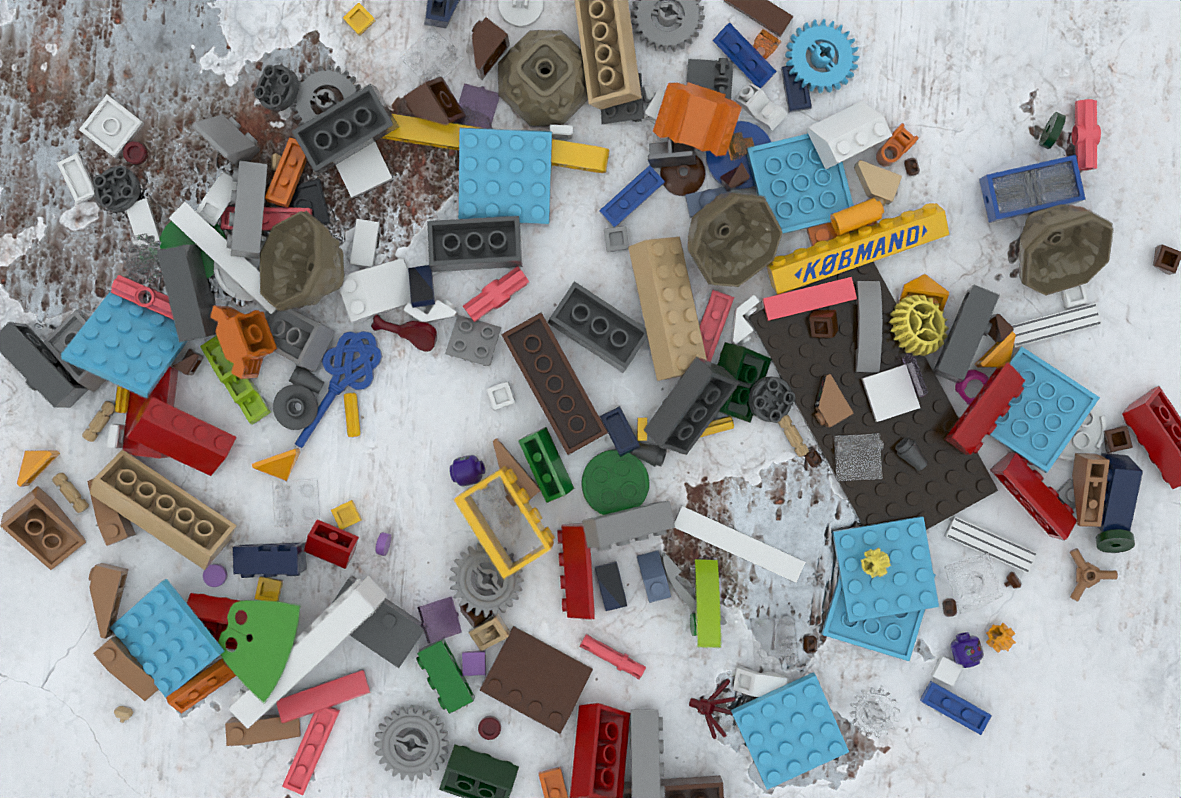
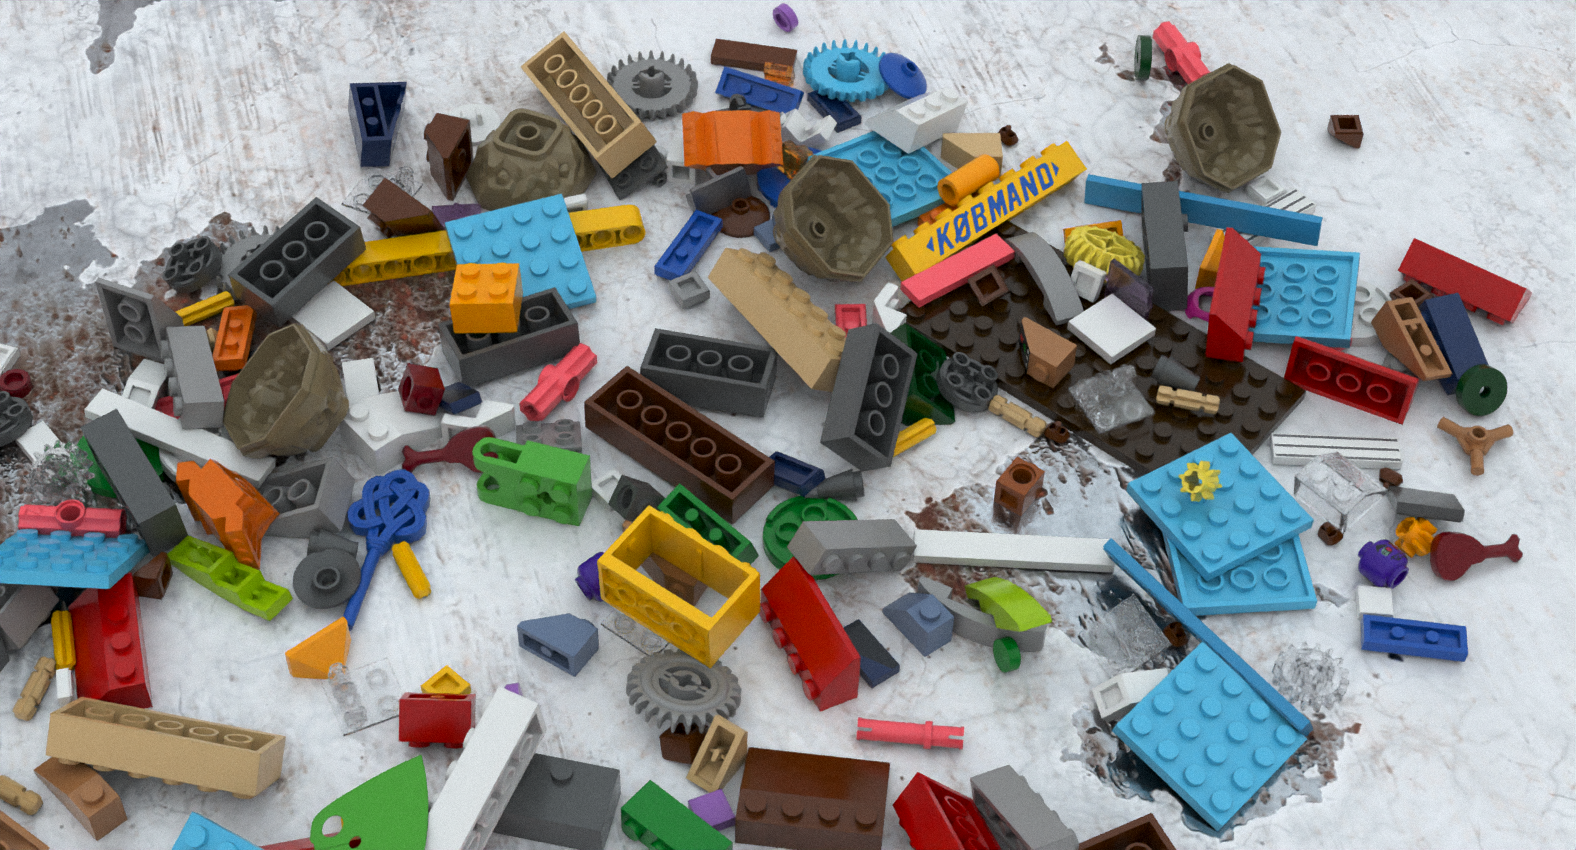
camera: 20 degrees left, 40 degrees down
red slope [126,396,236,476] -> none
medium lavender tile [203,564,227,587] -> none
dark blue wedge [233,542,307,578] -> none
yellow tile [343,3,376,36] -> none
clear purple piece [417,596,462,644] -> none
yellow tile [637,418,647,441] -> none
dark red plant [689,679,735,739] -> none
orange piece [876,123,919,167] -> none
clear brick [979,155,1086,223] -> none
reddish brown slope [988,314,1014,342] -> none
none -> yellow axle [176,291,235,326]
none -> dark red brick [398,363,445,416]
none -> light orange brick [449,263,523,333]
none -> bright green brick [472,437,592,526]
none -> sand blue slope [517,613,599,677]
none -> dark grey brick [608,475,665,522]
none -> blue dish [879,53,927,99]
none -> dark orange brick [994,457,1045,516]
none -> white tile [1071,260,1107,302]
none -> dark azure tile [1084,174,1323,246]
none -> dark azure tile [1103,538,1313,737]
none -> tan axle [1156,386,1220,414]
none -> dark grey tile [1387,486,1465,523]
none -> dark red piece [1430,531,1523,581]

